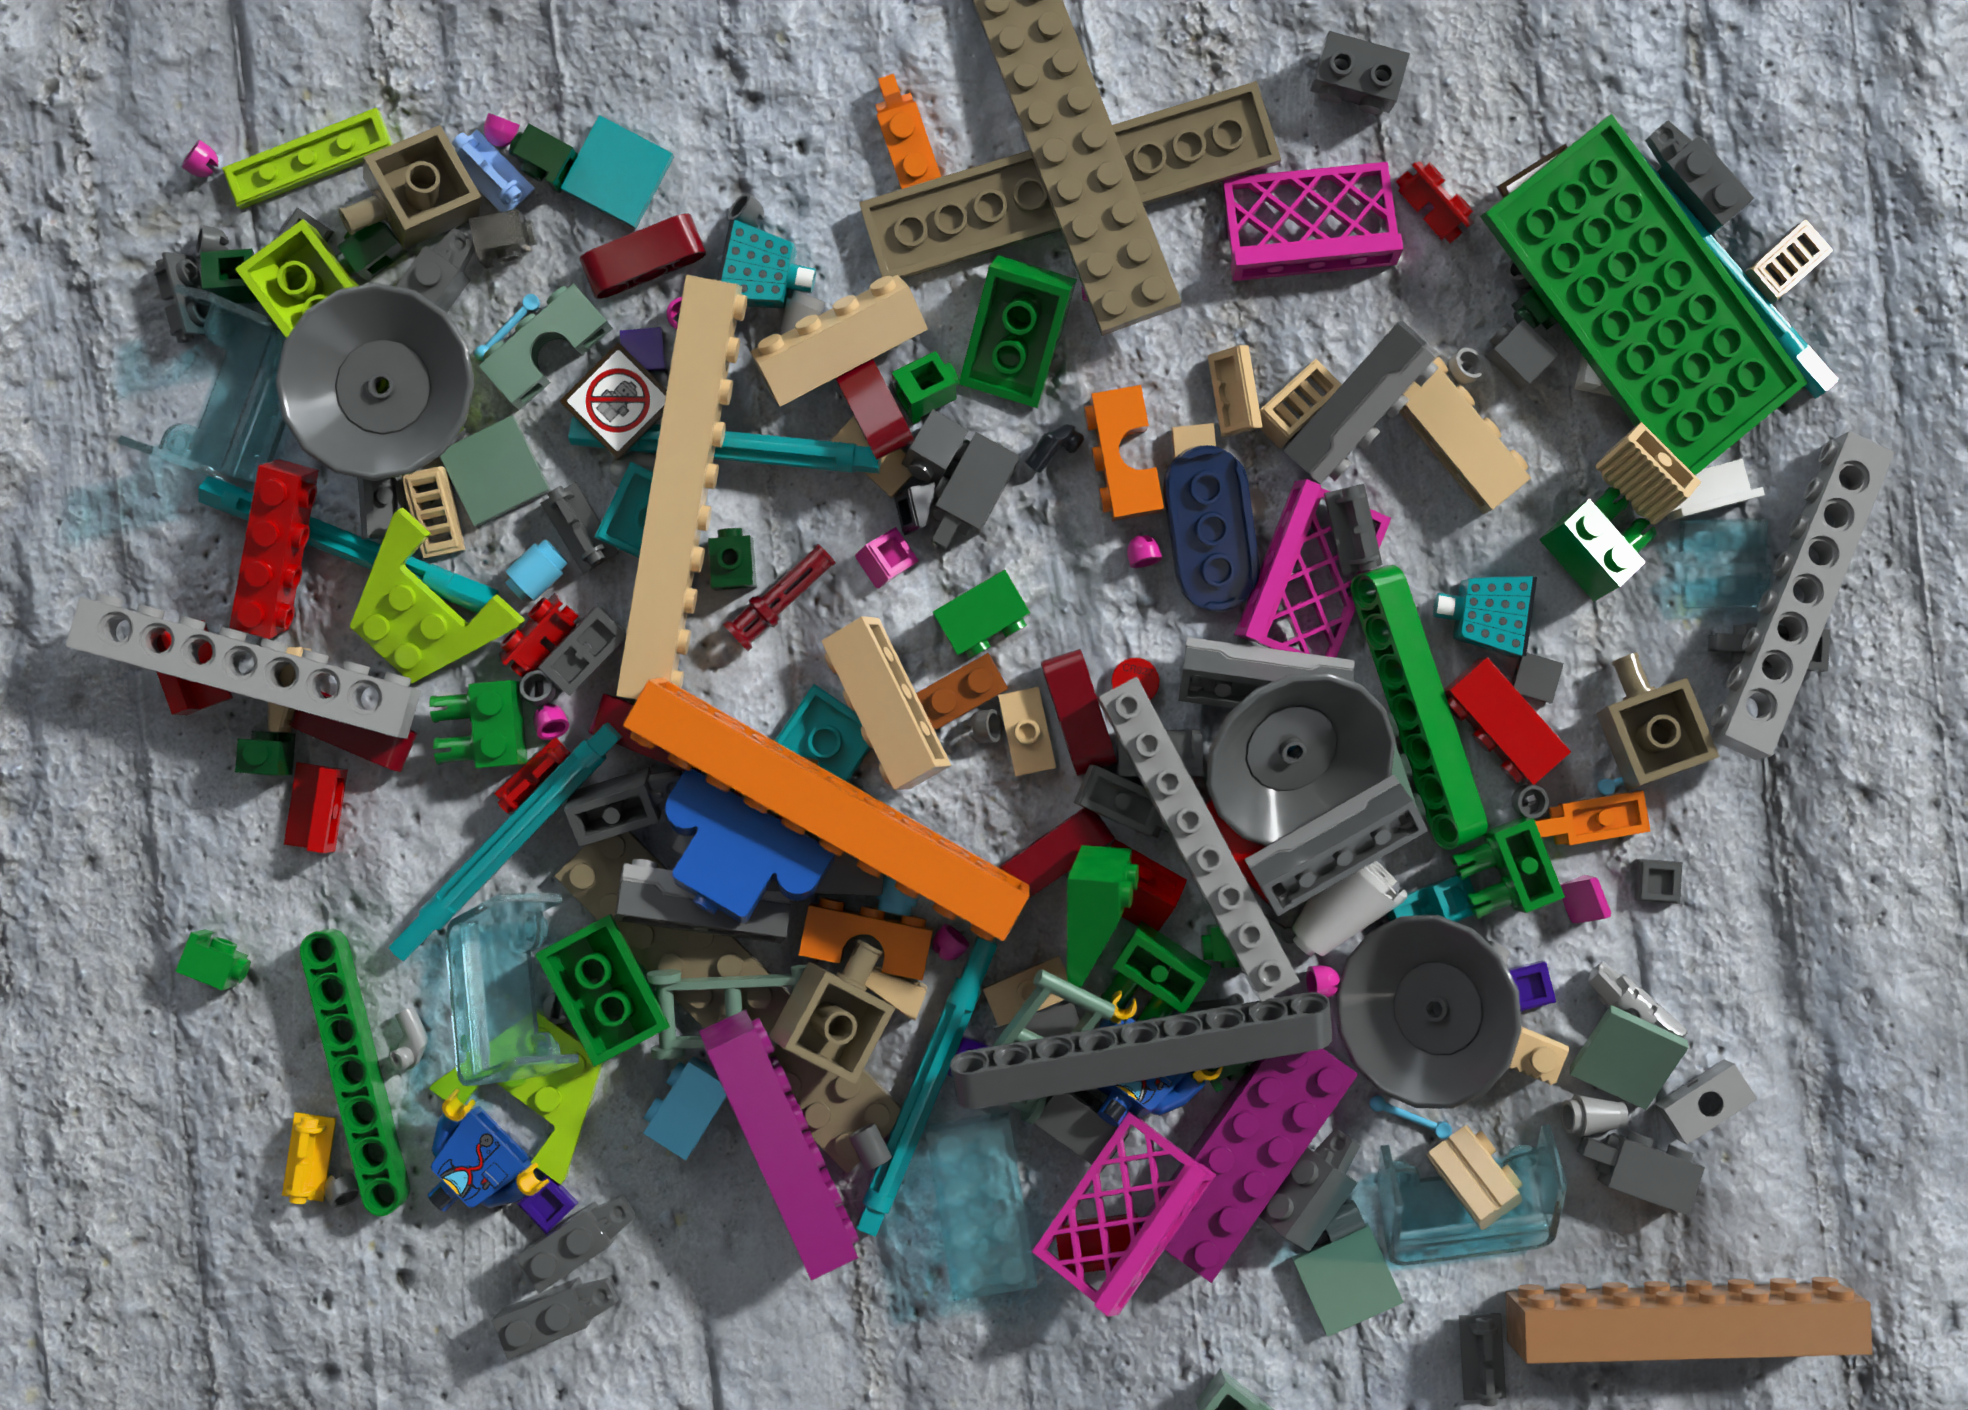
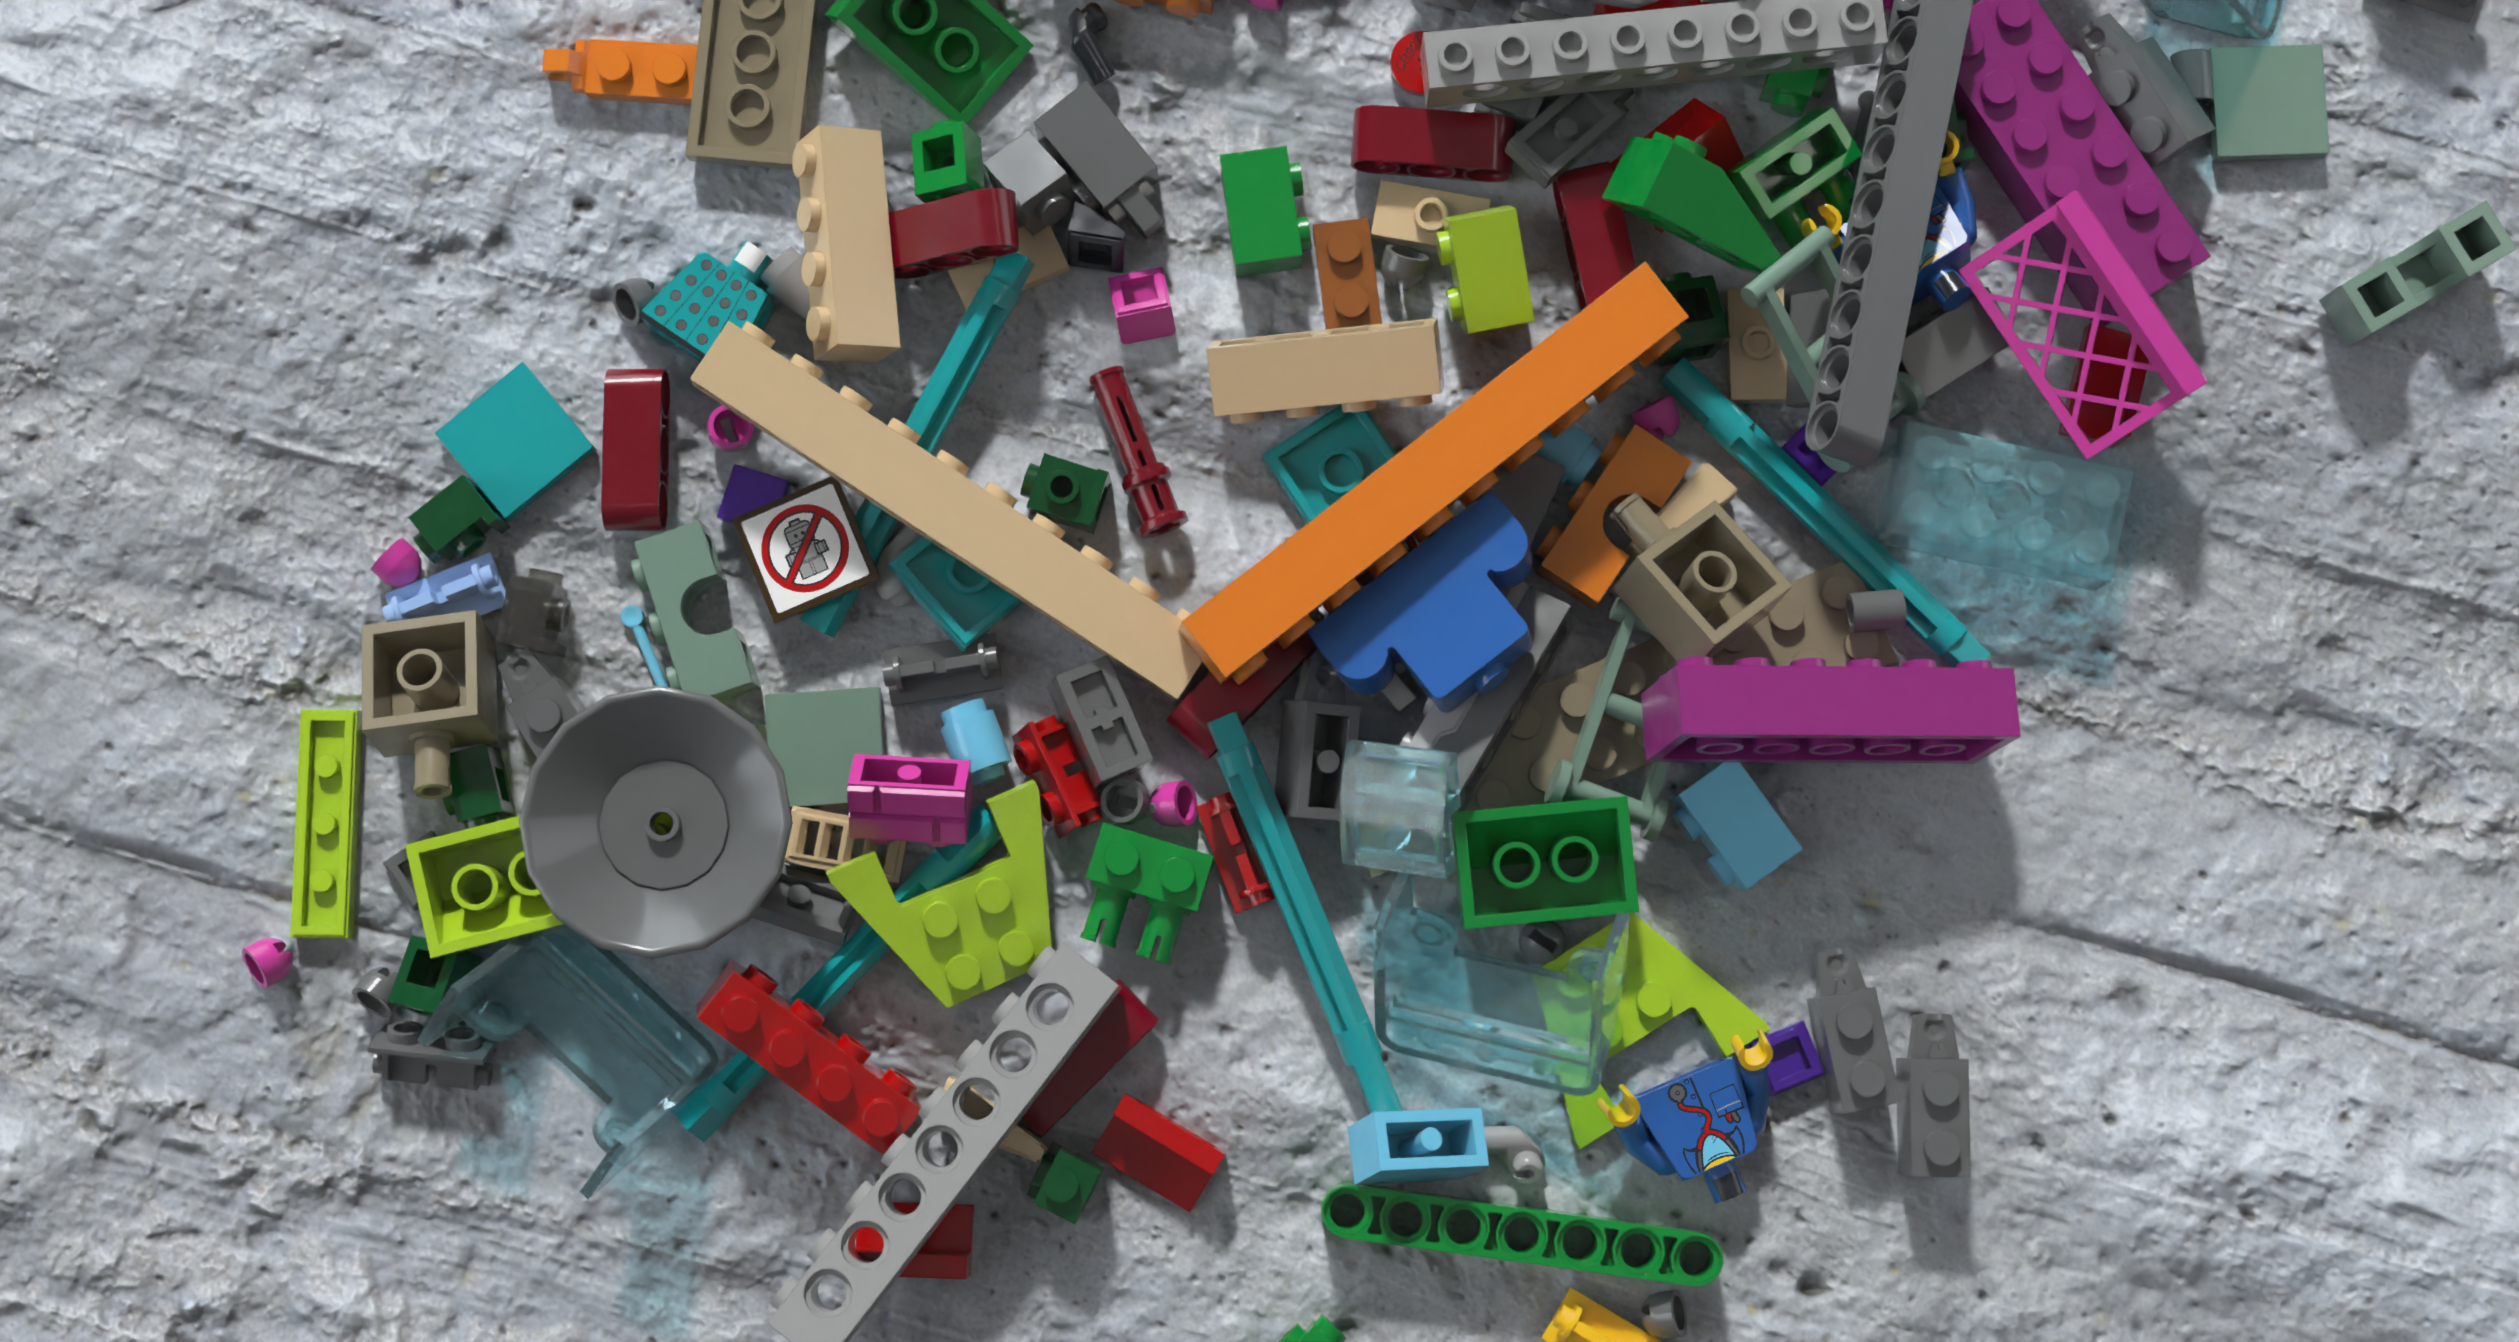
camera: 65 degrees left, 5 degrees down
none -> dark pink brick [847,754,972,847]
none -> clear light blue slope [1340,739,1461,879]
none -> medium azure brick [1347,1108,1489,1185]
none -> lime brick [1436,205,1535,334]
none -> dark green brick [1658,272,1730,366]

